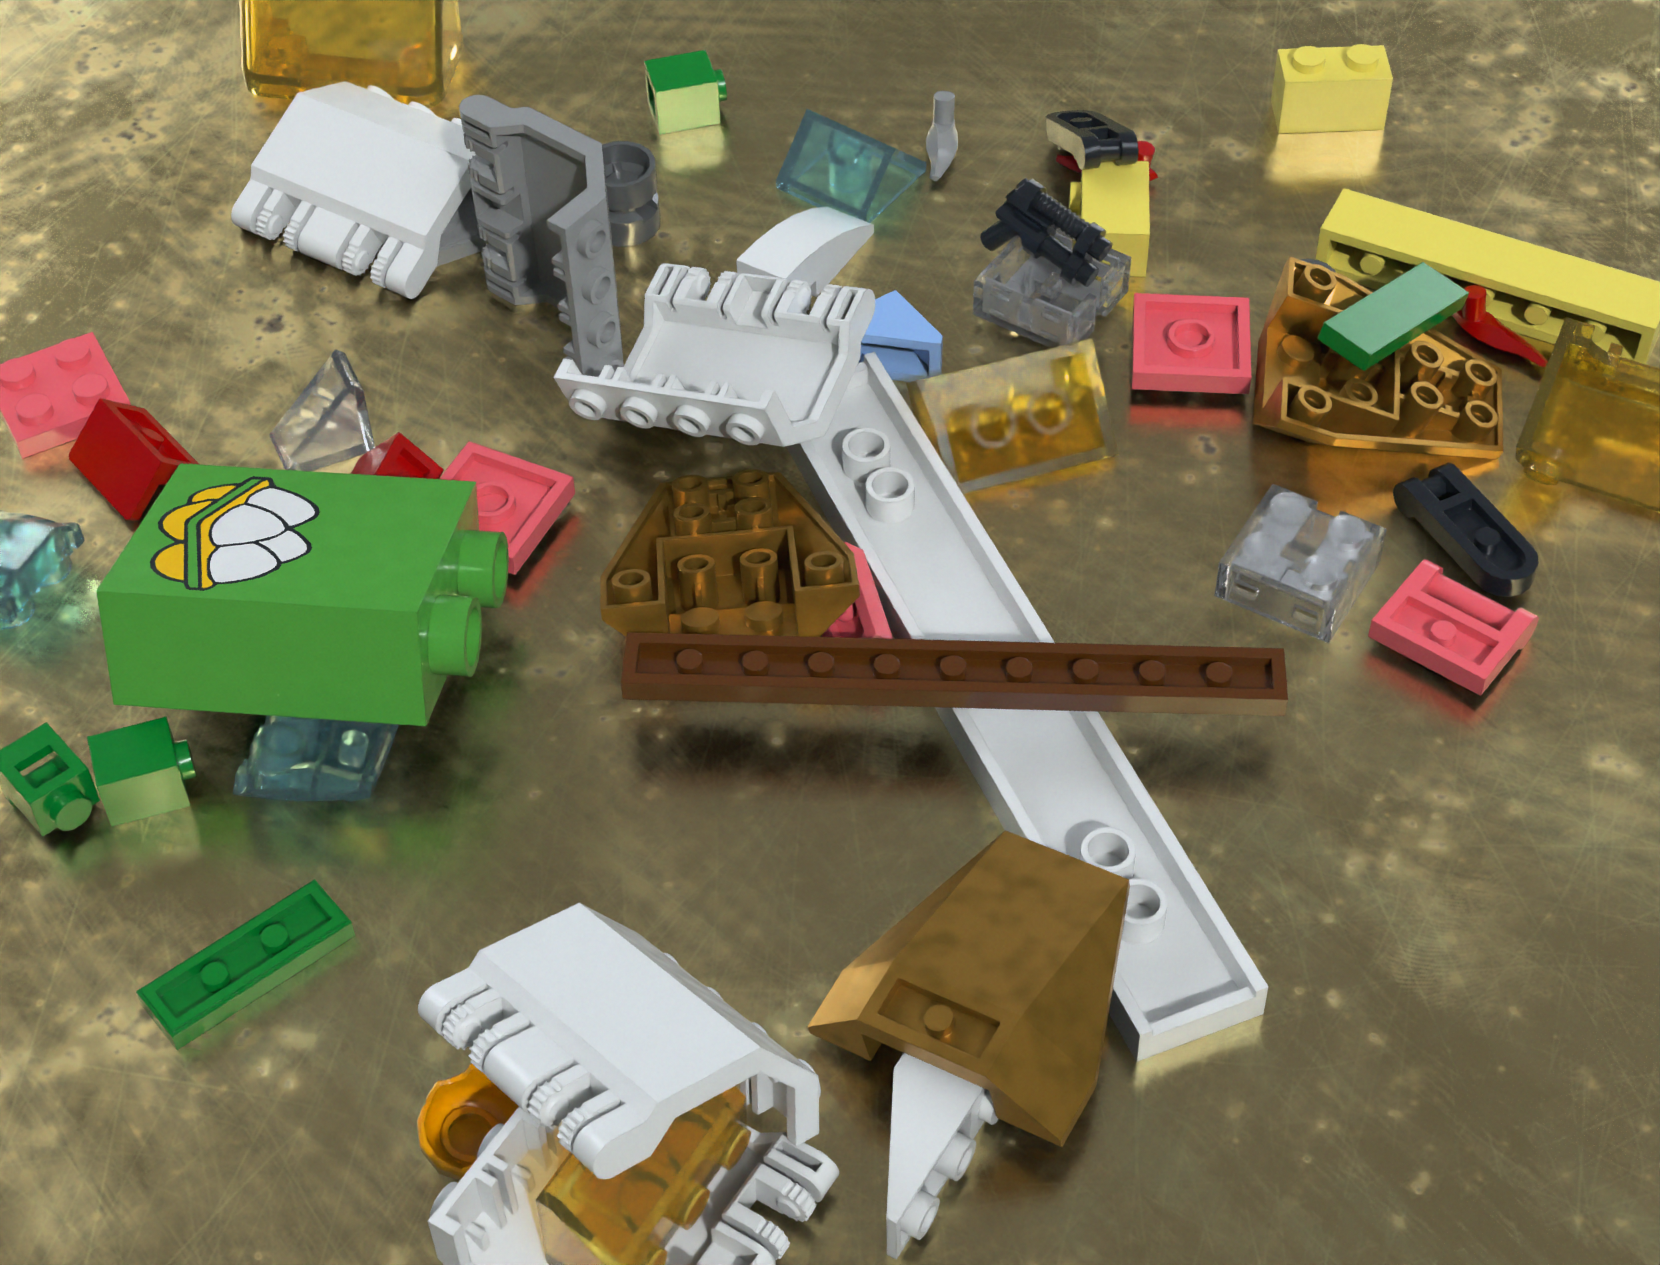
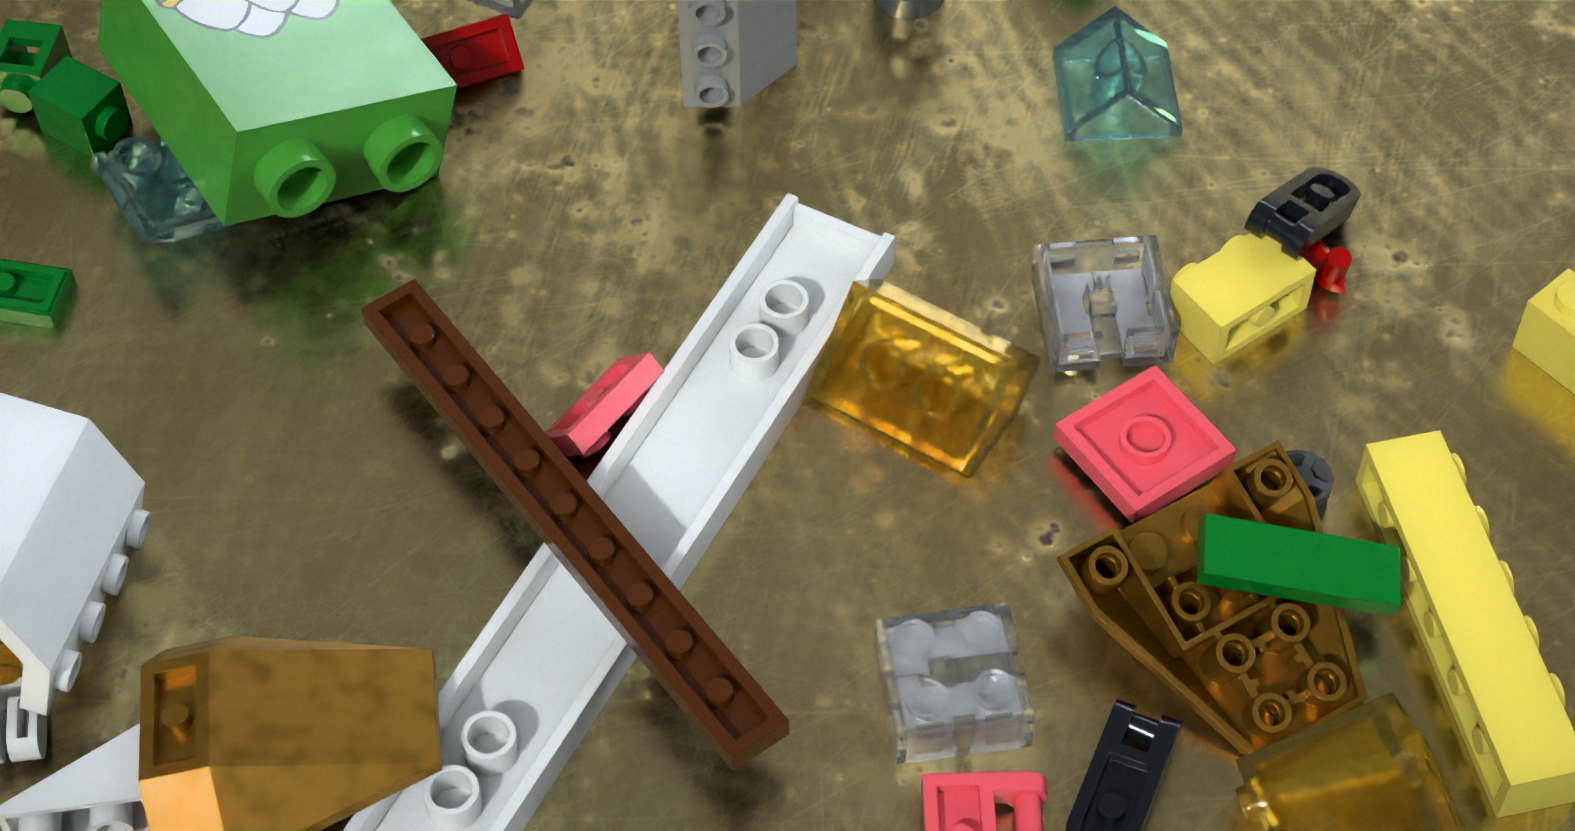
camera: 50 degrees right, 5 degrees up
coral plate [439,441,575,575] -> none
white hinge [554,263,875,447] -> none
pearl gold wedge [600,469,860,637] -> none
white slope [736,207,874,297] -> none
light blue slope [859,290,943,386] -> none
light grey bar [926,91,958,181] -> none
black piece [980,178,1113,287] -> none
red bar [1452,285,1549,368] -> none

